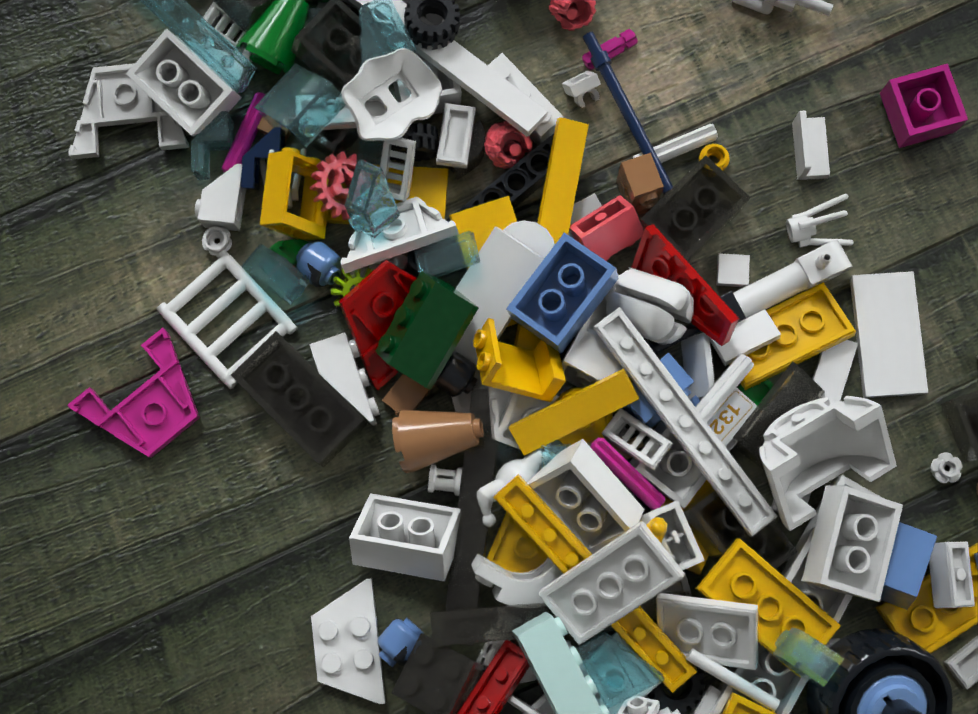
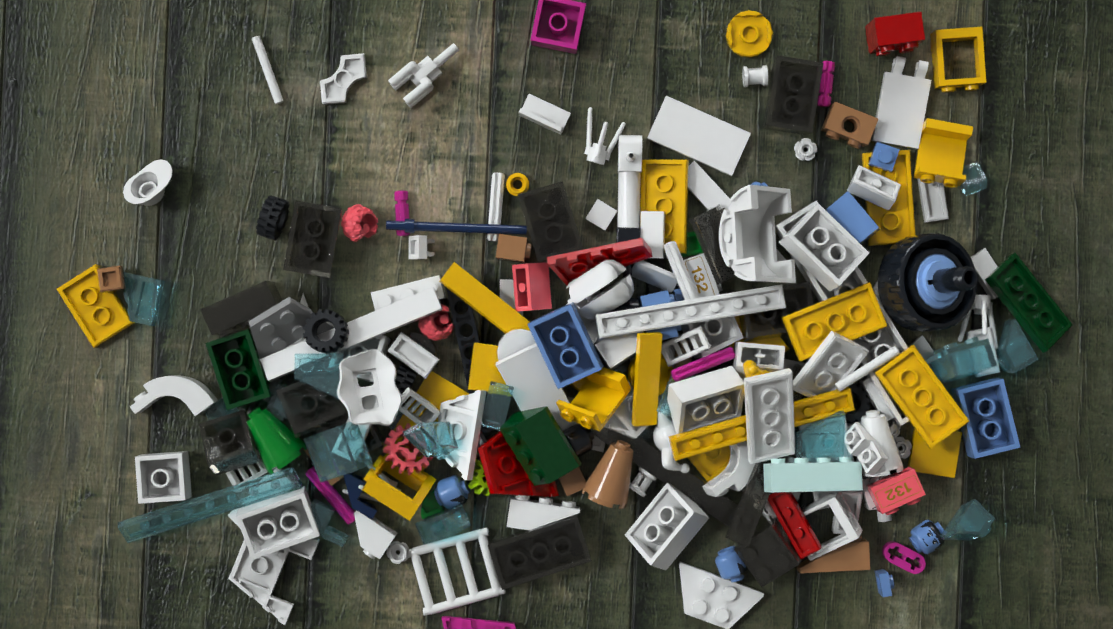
camera: 60 degrees left, 10 degrees up
clear light blue slope [773,627,844,687] -> none

